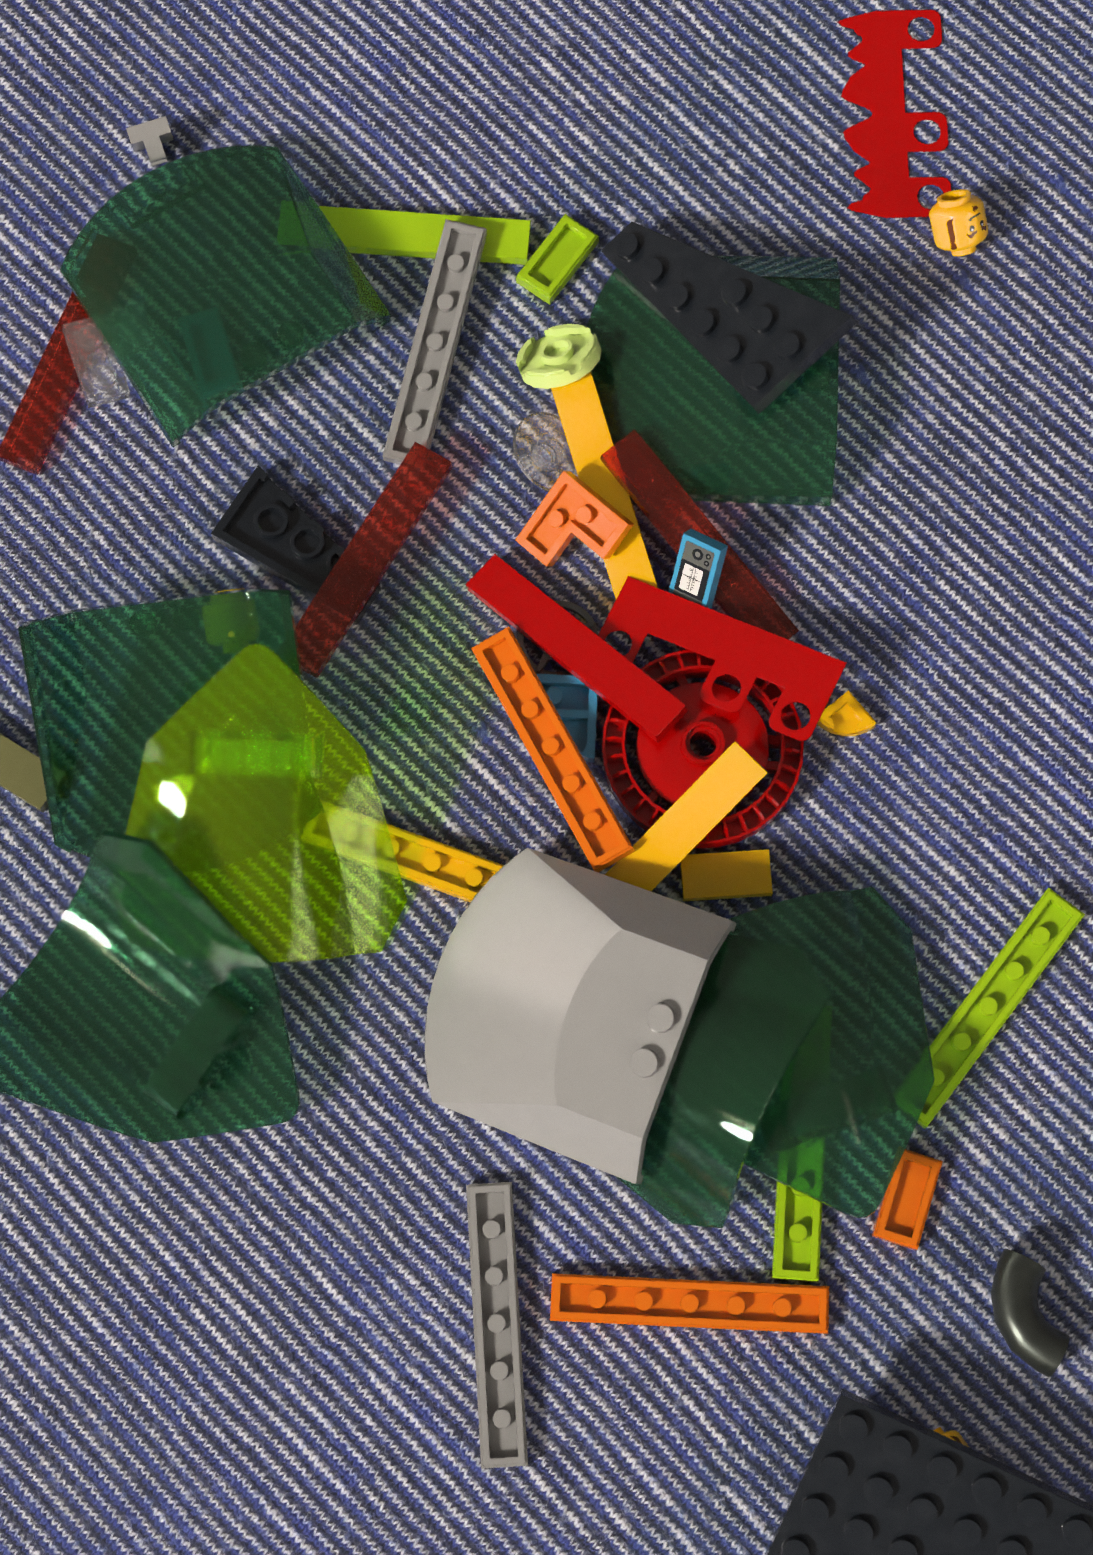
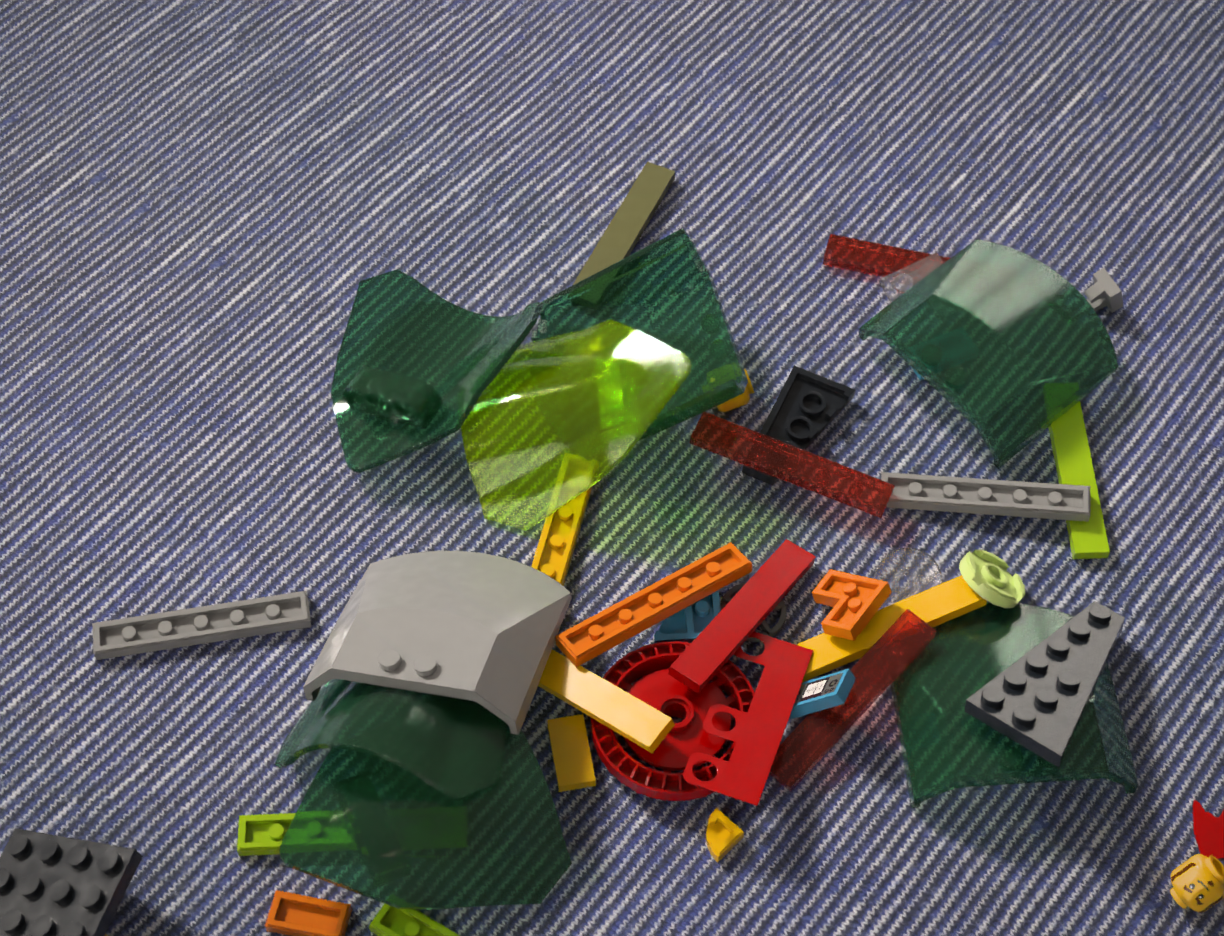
camera: 80 degrees right, 20 degrees down
lime tile [516,214,599,305] -> none
orange tile [550,1273,829,1334] -> none

